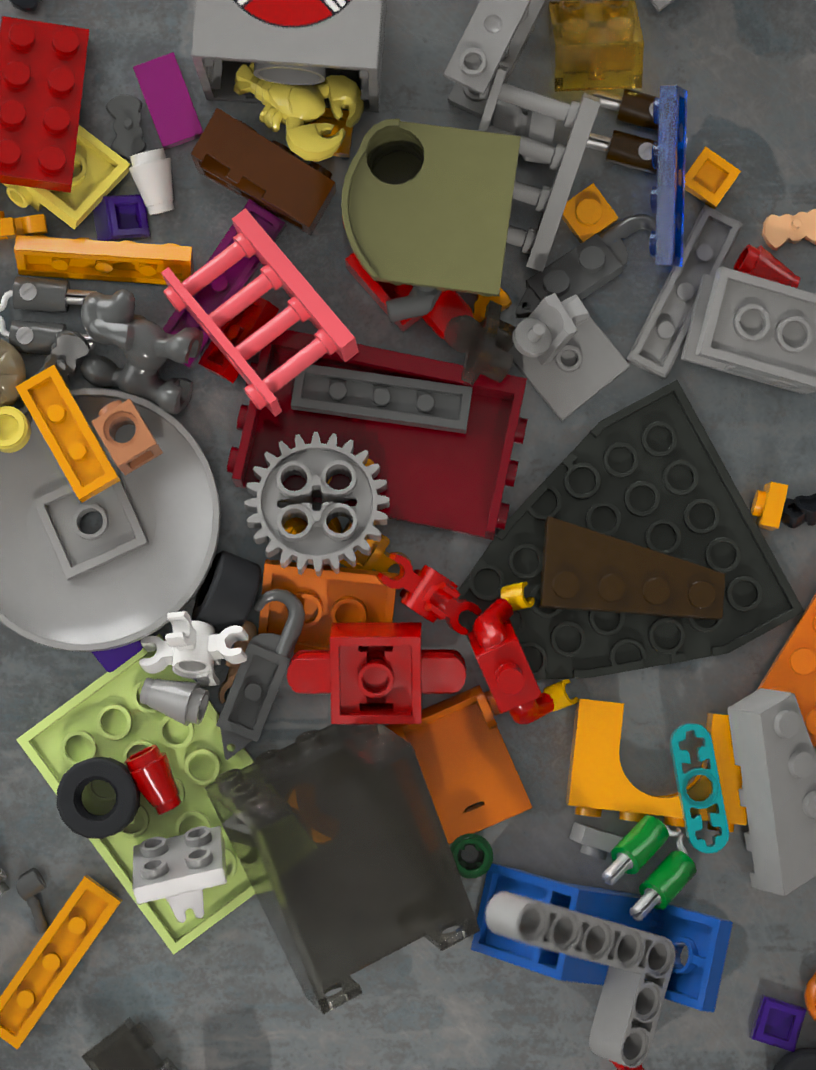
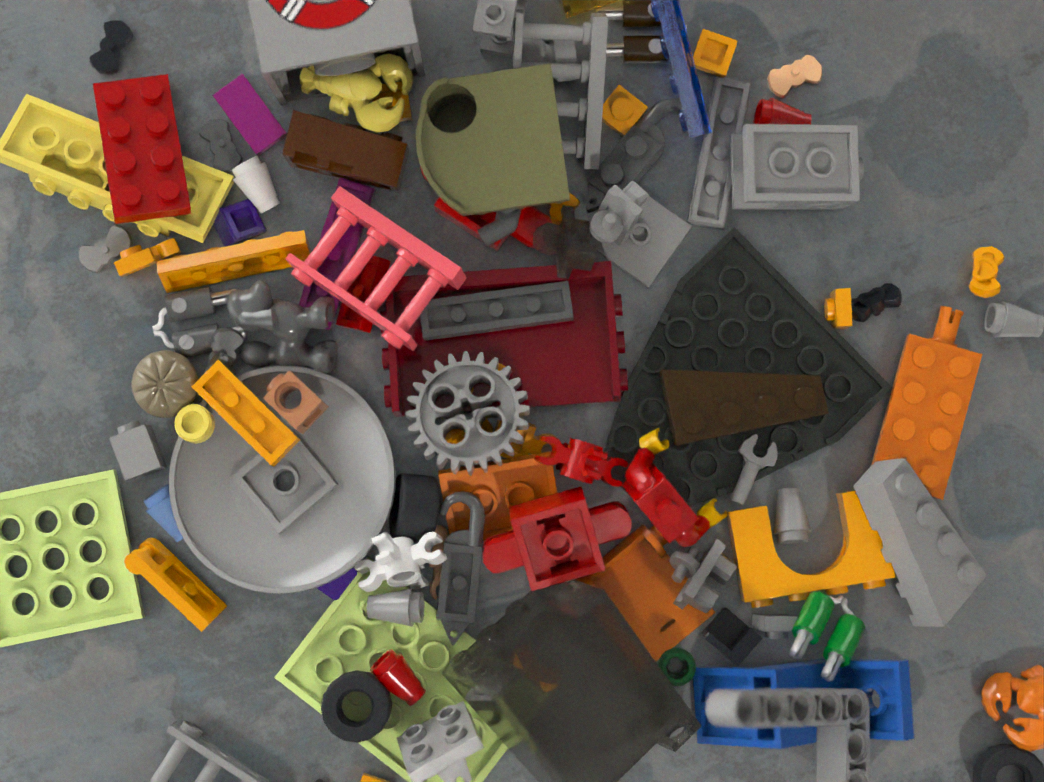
camera: 15 degrees left, 0 degrees up
teal beam [669,723,729,854] -> none
dark purple tile [750,994,807,1052] -> none
none -> light grey hips [669,539,737,613]
none -> black panel [700,607,763,667]
none -> light grey bar [730,434,778,505]
none -> light grey cone [774,488,811,545]

